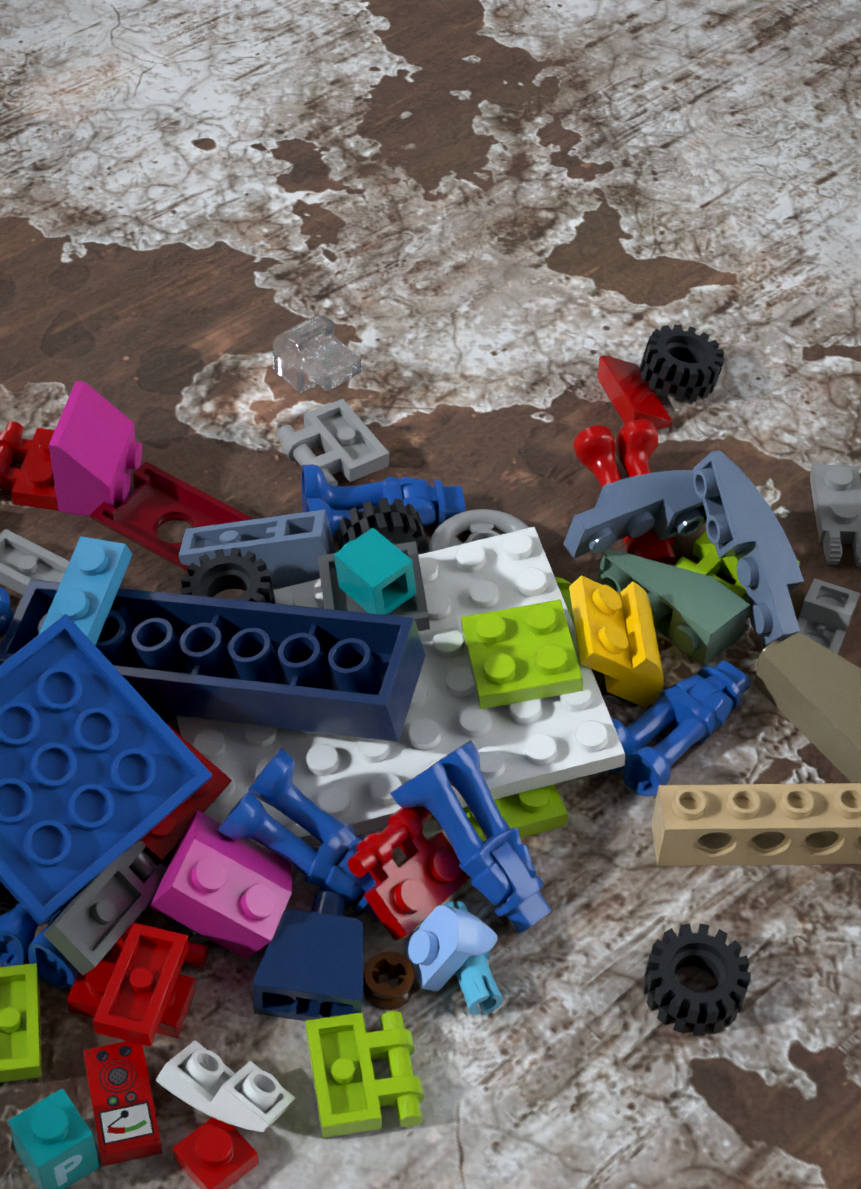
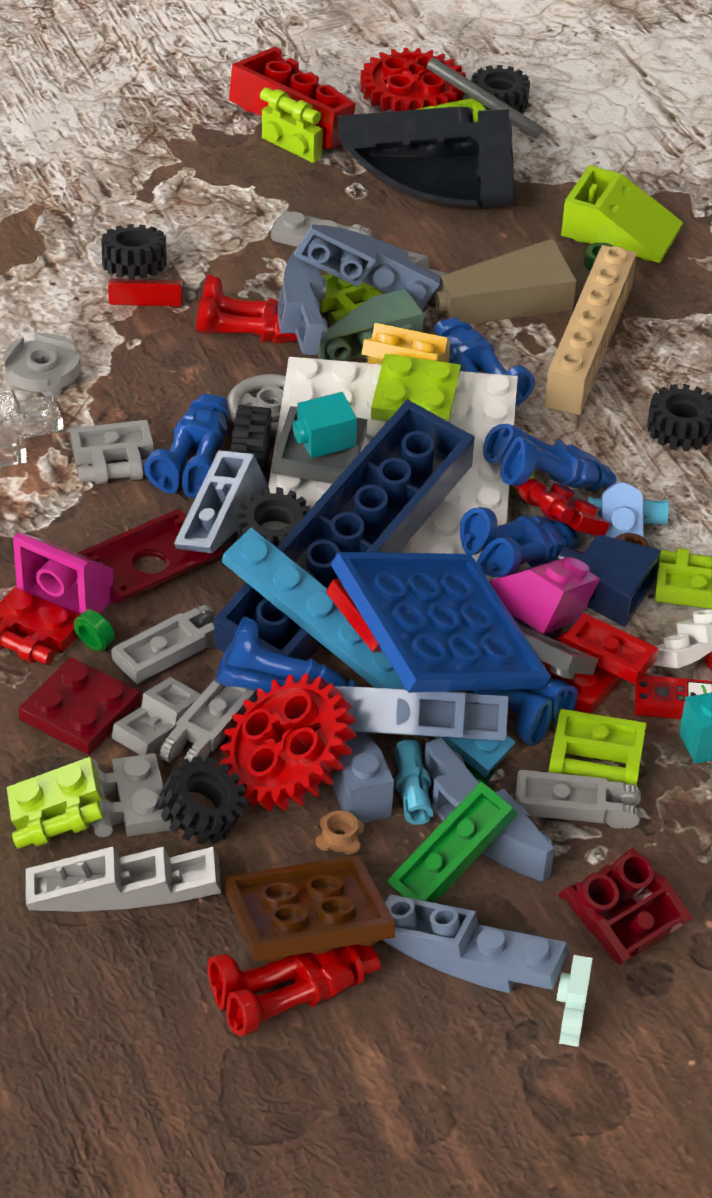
camera: 70 degrees left, 5 degrees down
none -> light grey plate [4,333,80,397]
none -> green tile [74,609,115,652]

